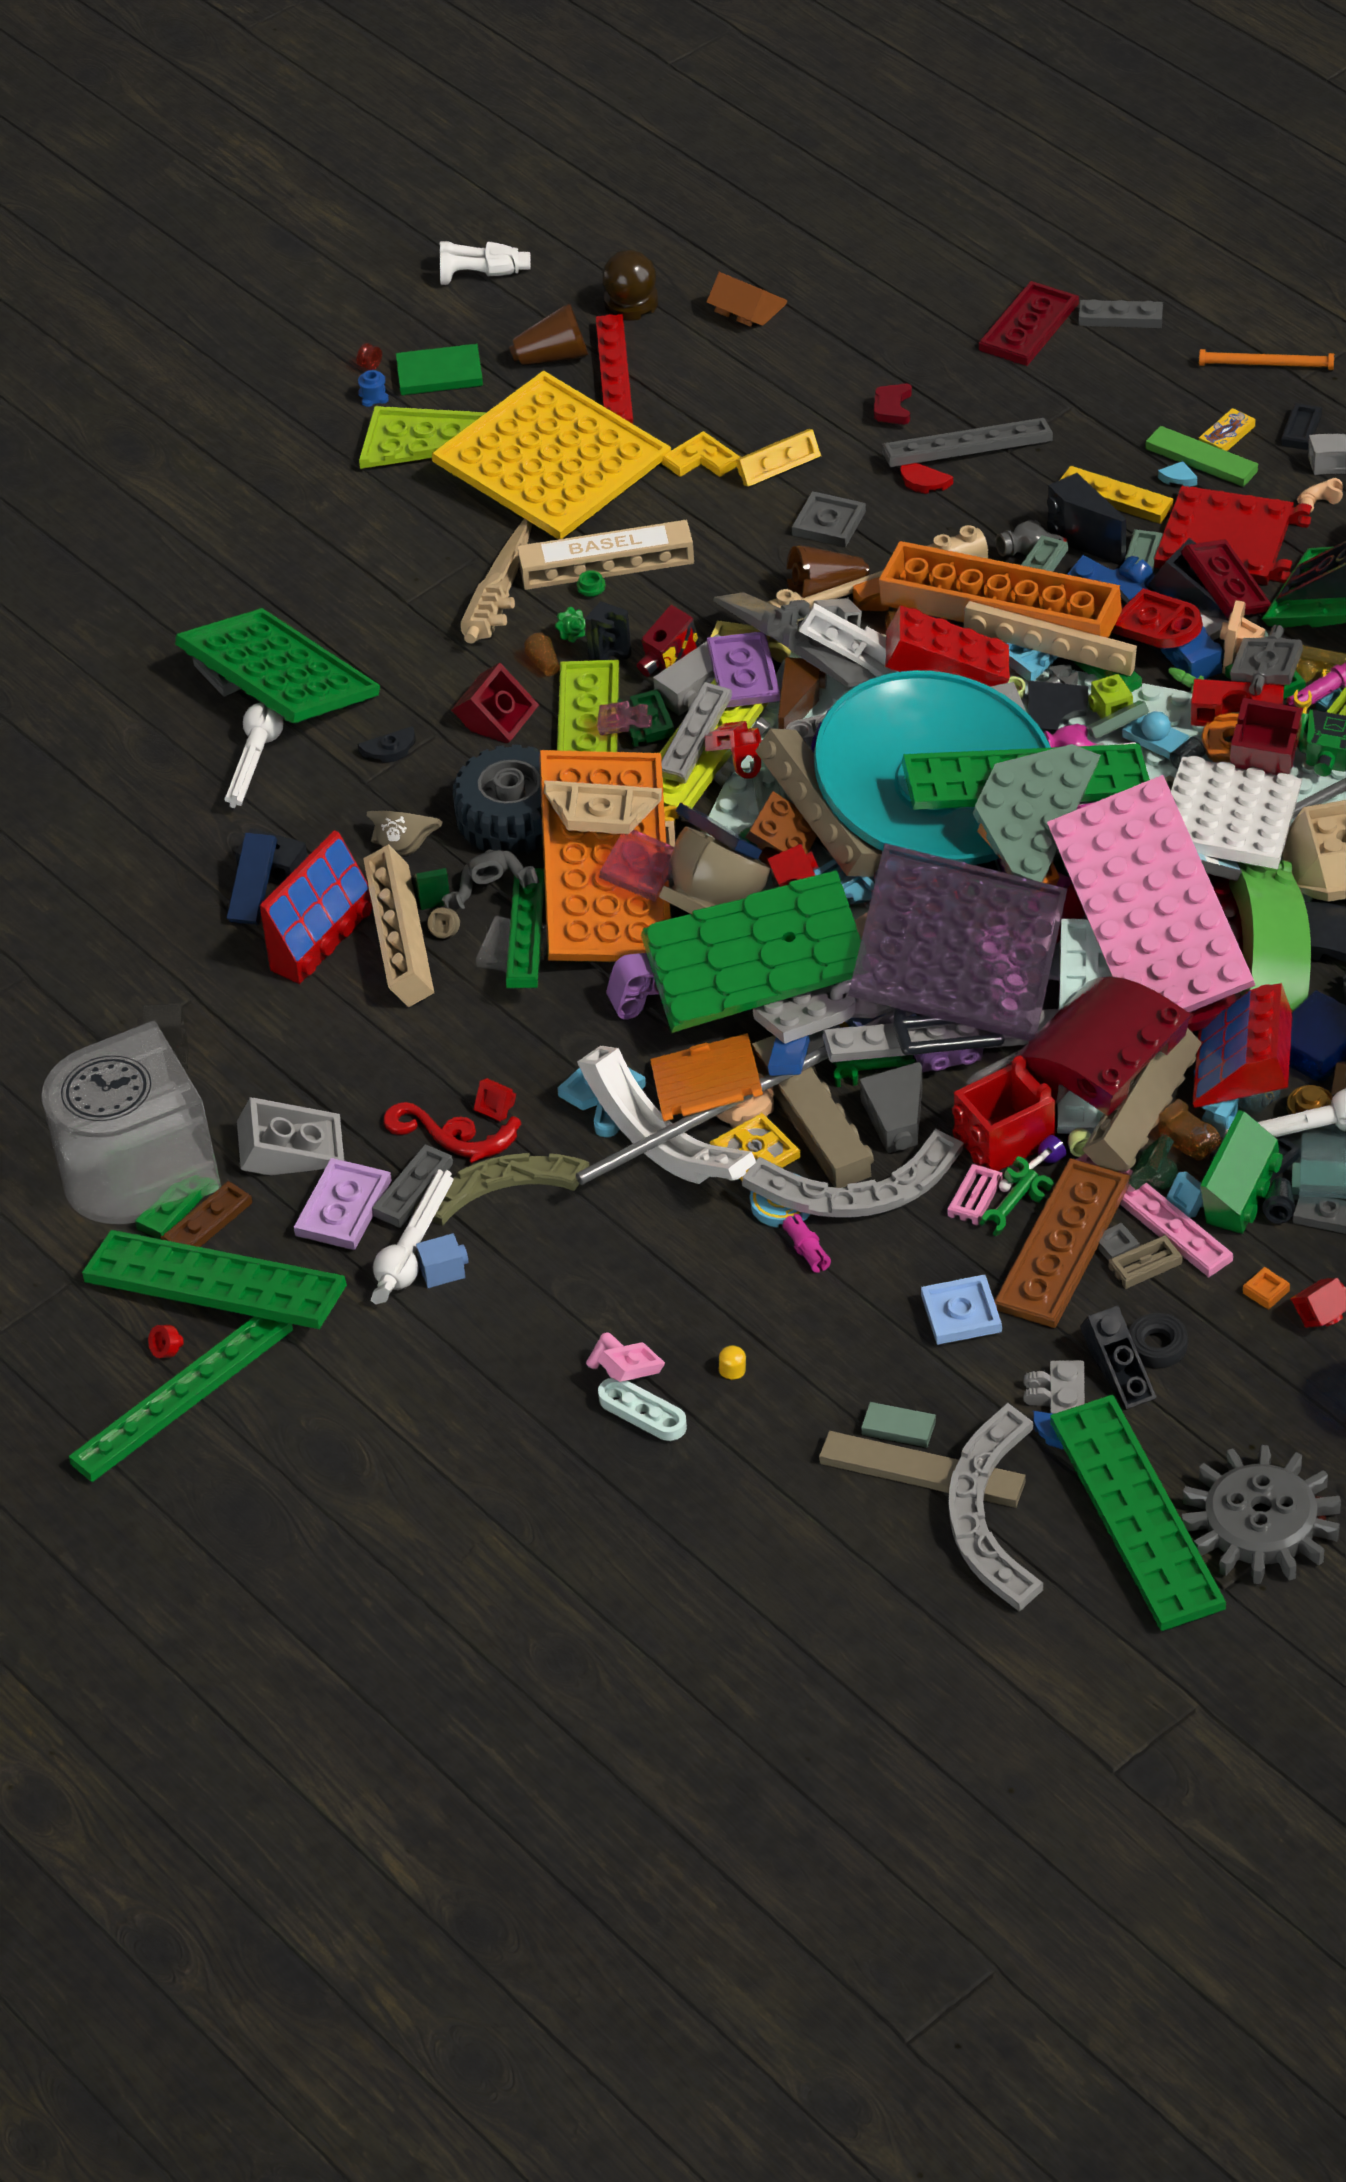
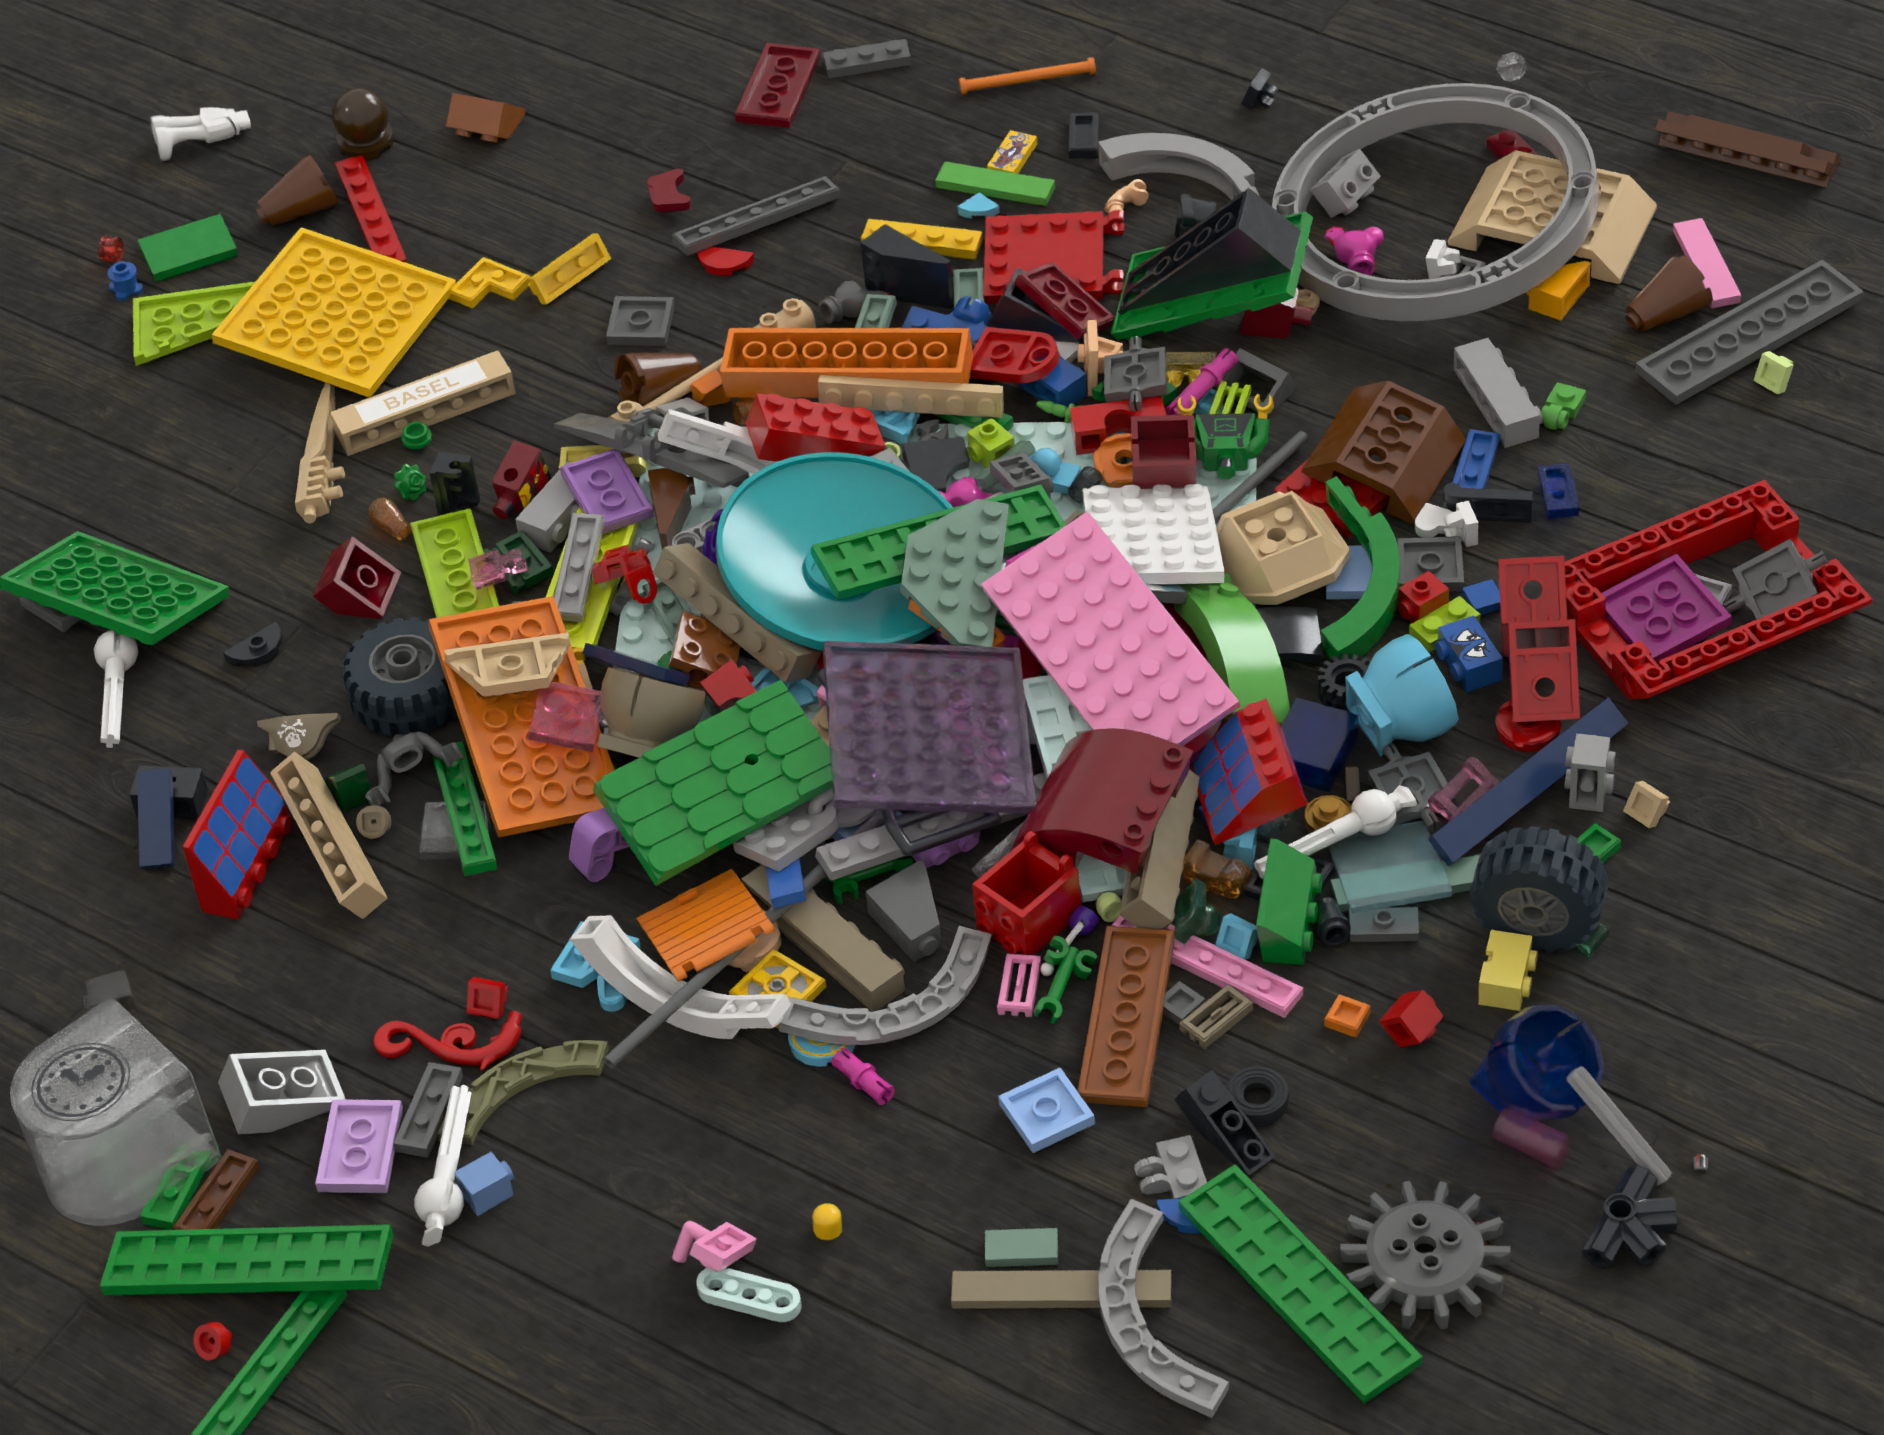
camera: 15 degrees left, 0 degrees up
none -> dark grey bracket [990,452,1054,500]

